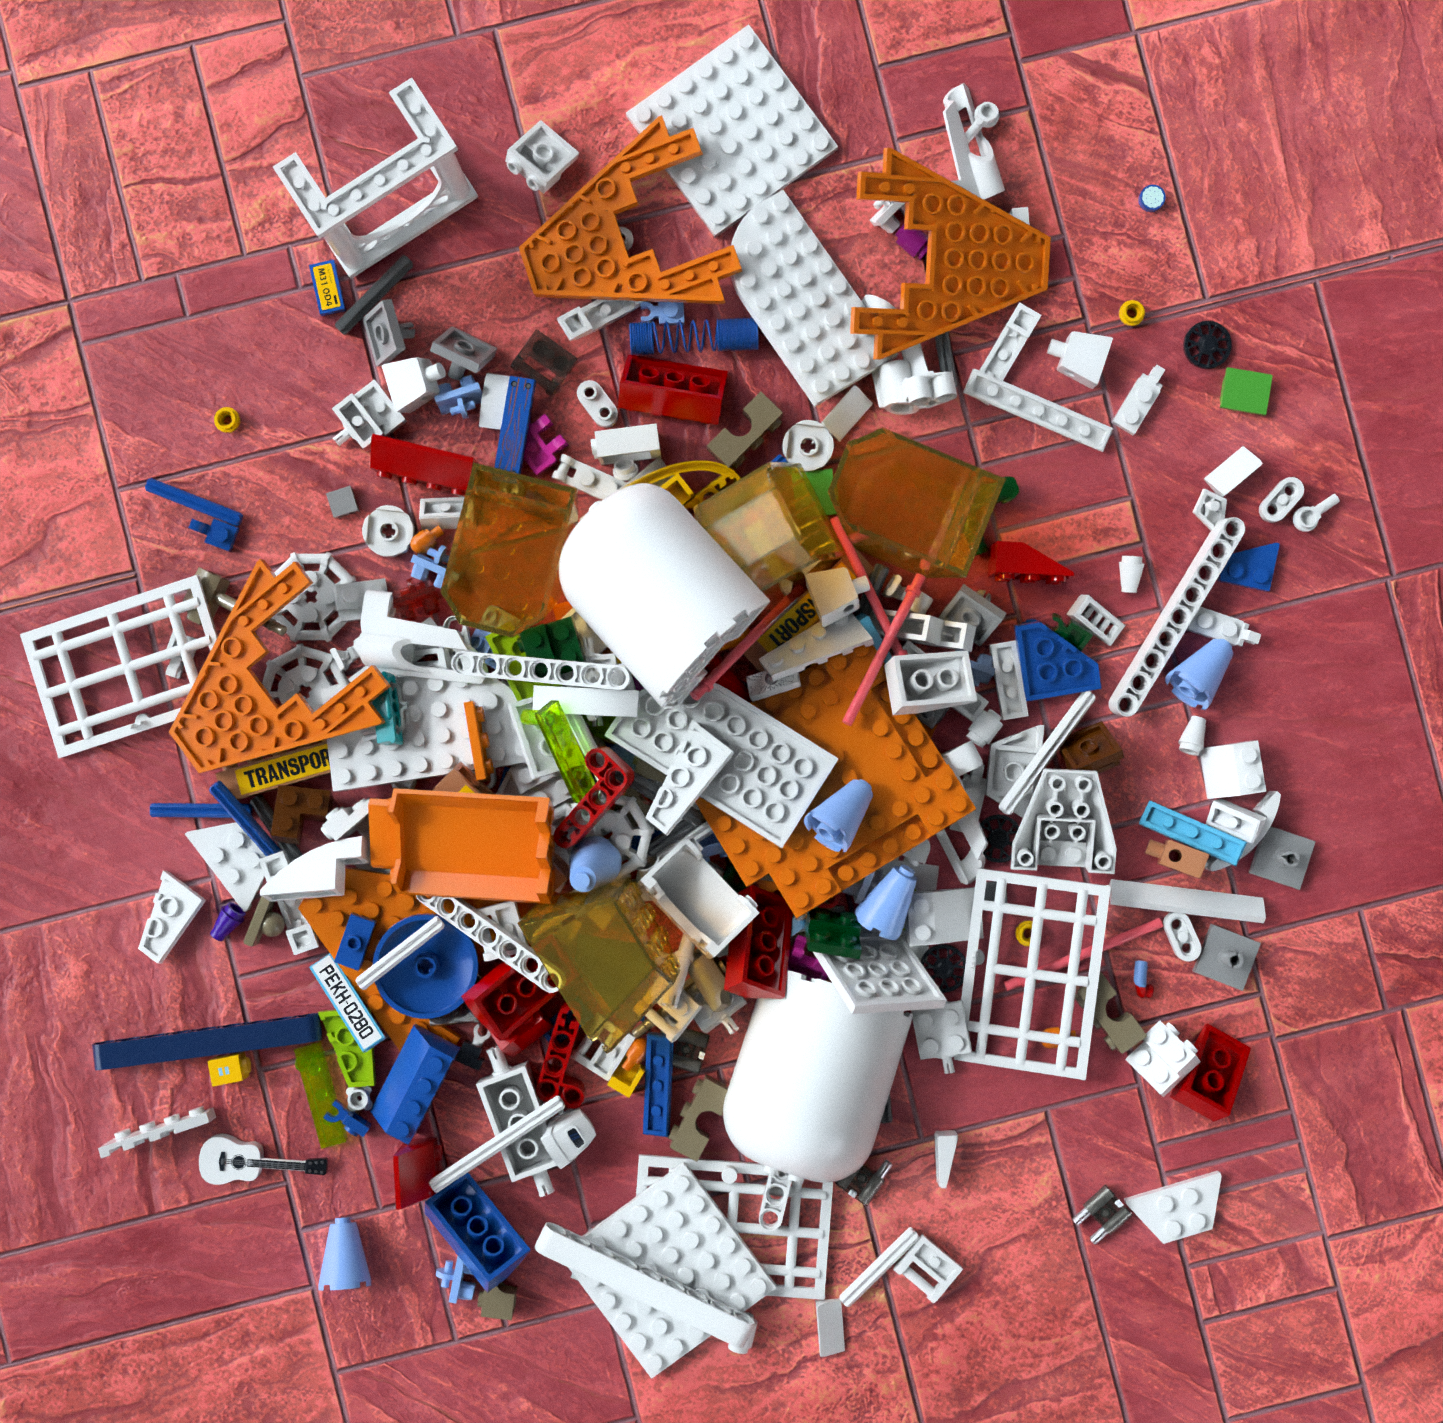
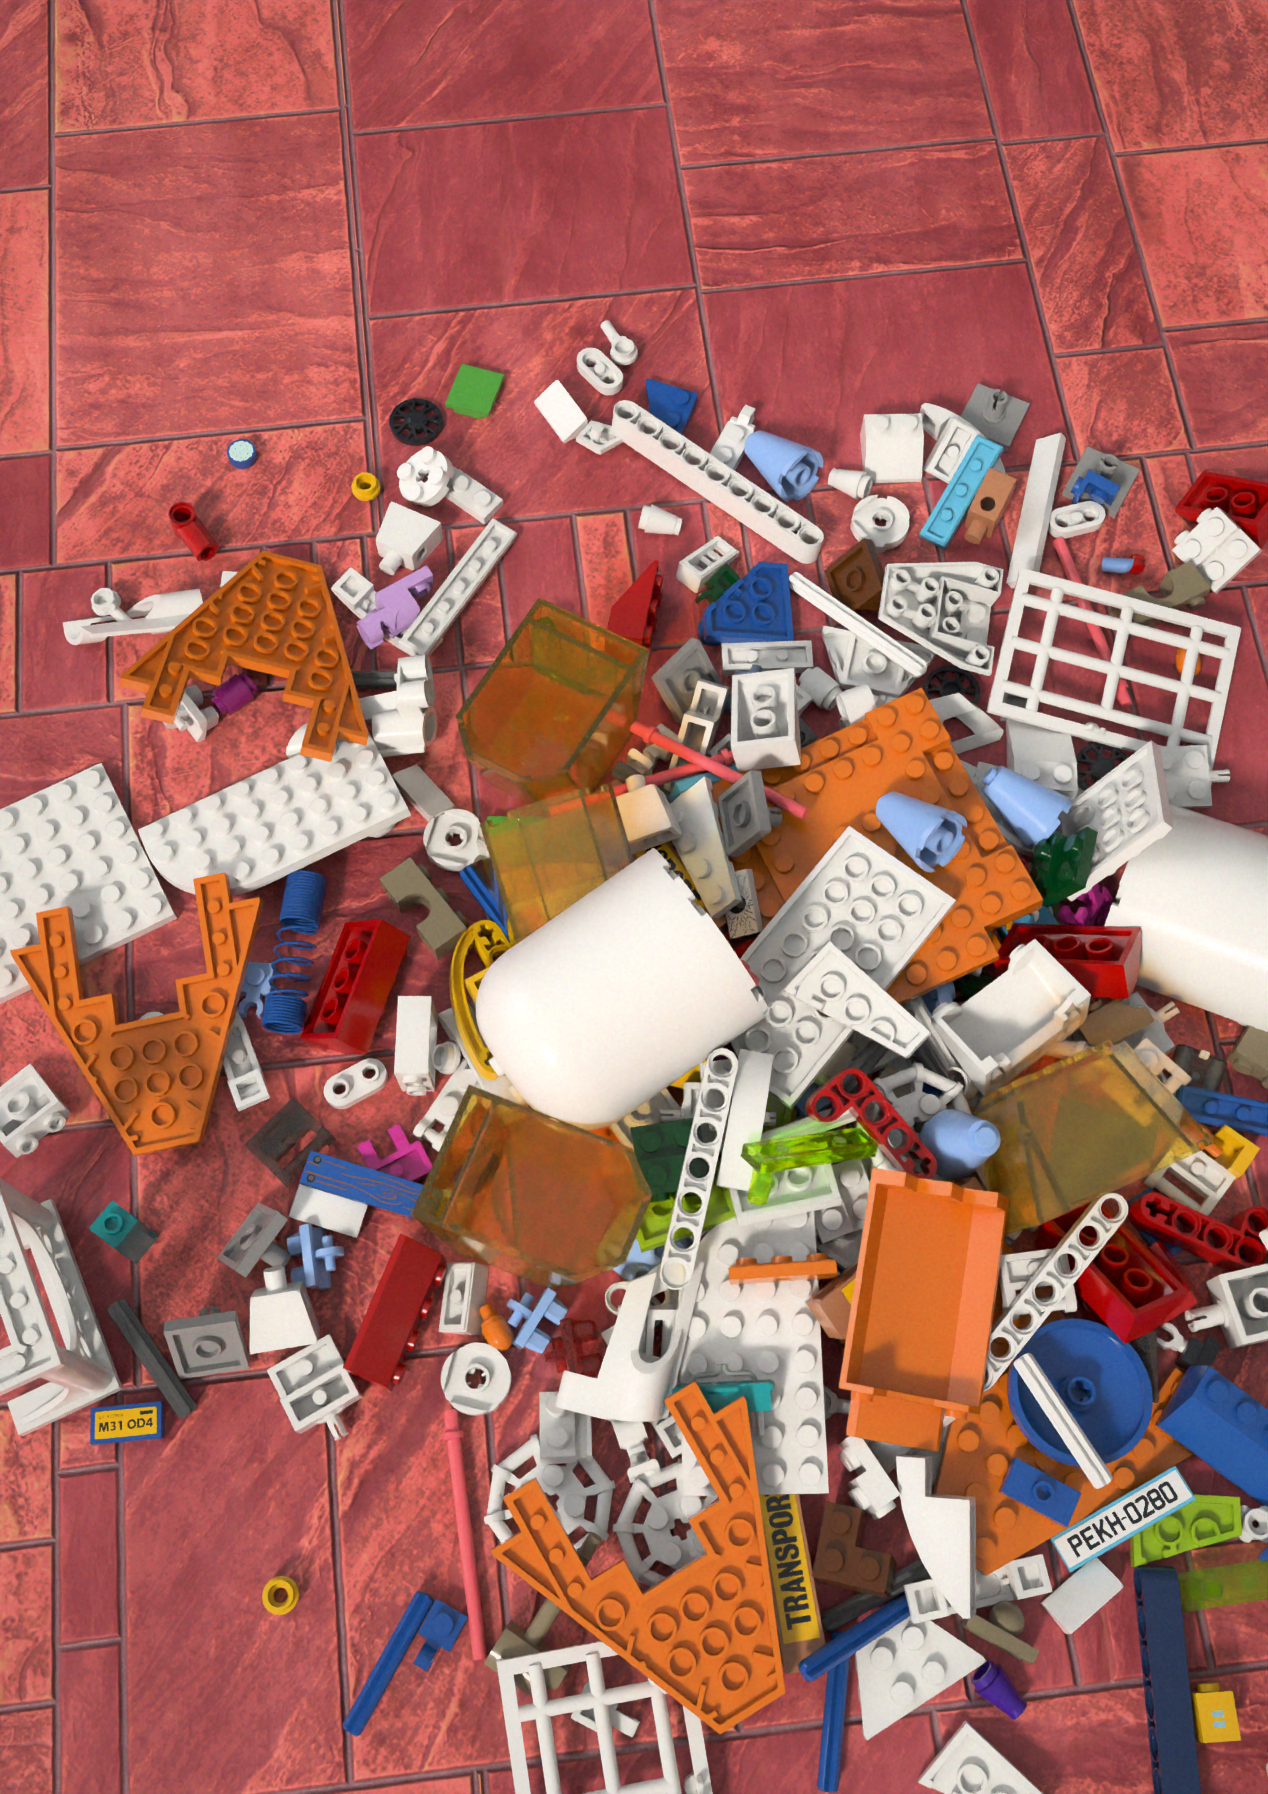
camera: 80 degrees left, 20 degrees down
light grey tile [326,486,360,519] -> none
yellow plate [1015,921,1033,946] -> none
none -> teal window [89,1200,159,1264]
none -> red piece [168,502,219,561]
none -> lavender plate [356,565,433,650]
none -> white plate [397,446,454,507]
none -> coral bar [442,1409,488,1660]
none -> light grey tile [718,770,783,857]
none -> white plate [850,495,910,553]
none -> white slope [1041,1558,1124,1634]
none -> blue bracket [1071,470,1121,506]

